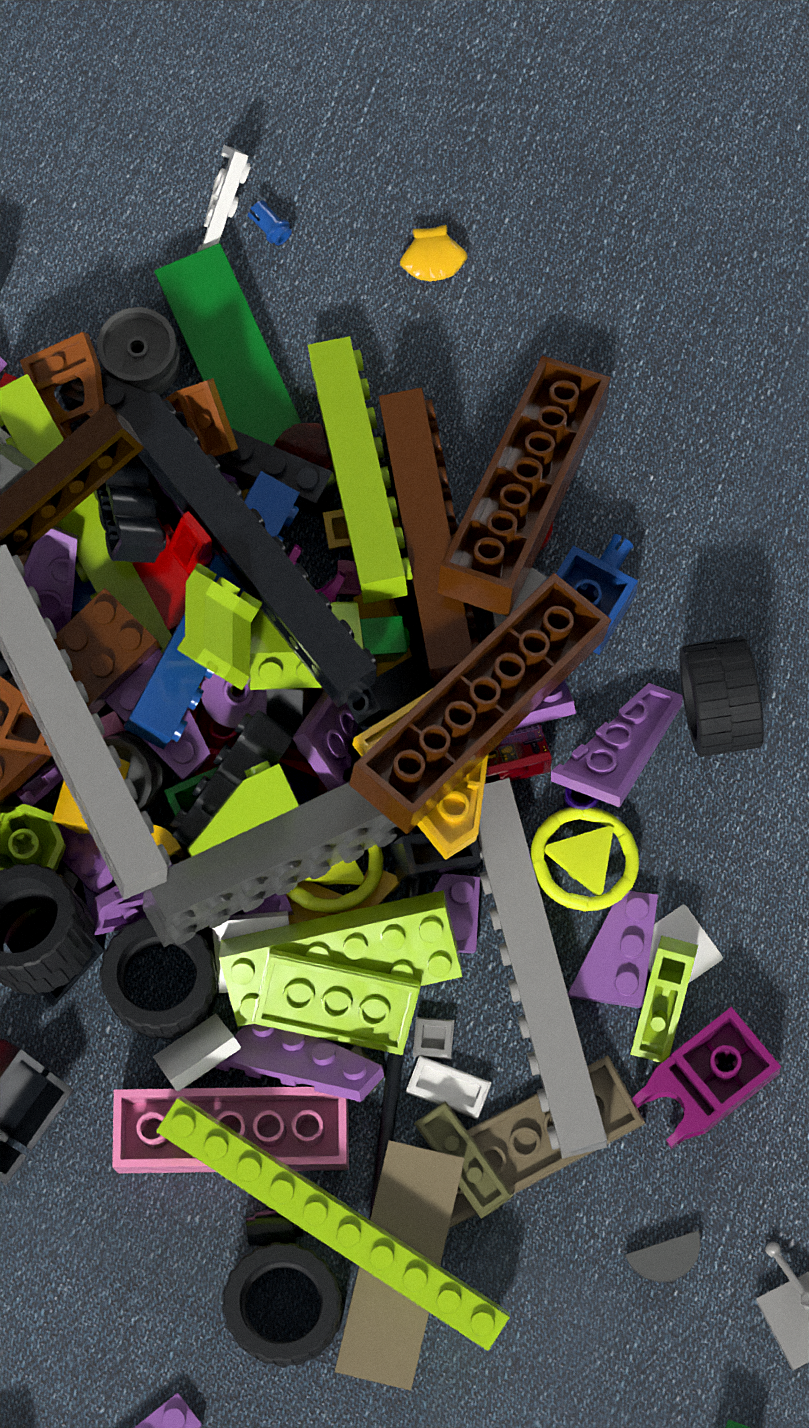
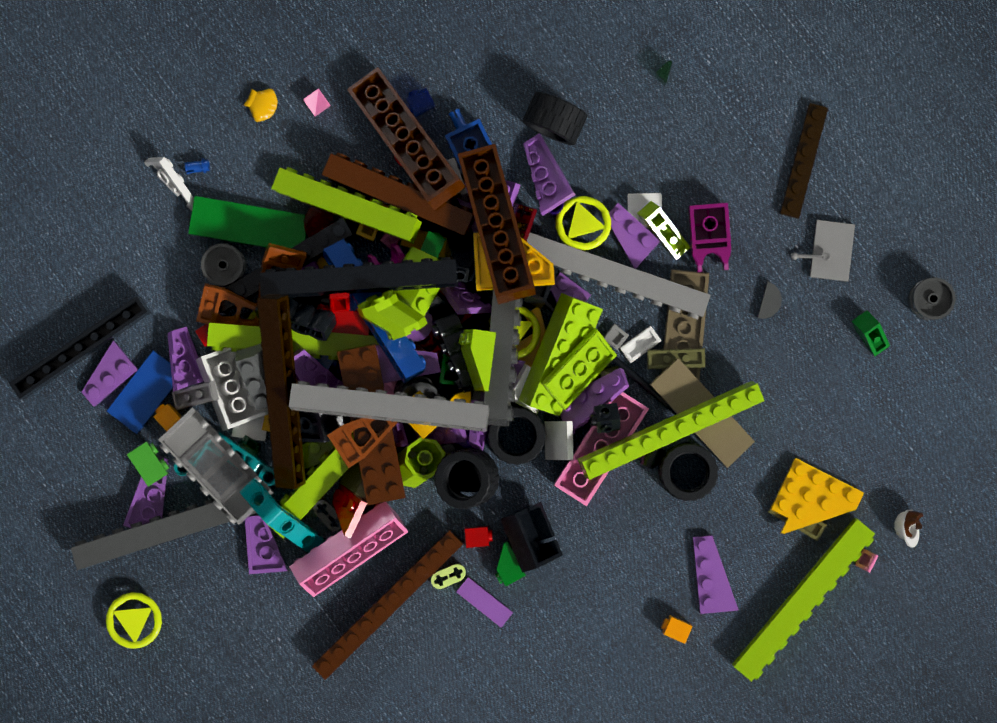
camera: 65 degrees left, 15 degrees up
none -> bright pink slope [303,88,331,117]
none -> clear blue brick [406,88,436,118]
none -> black brick [590,403,621,433]

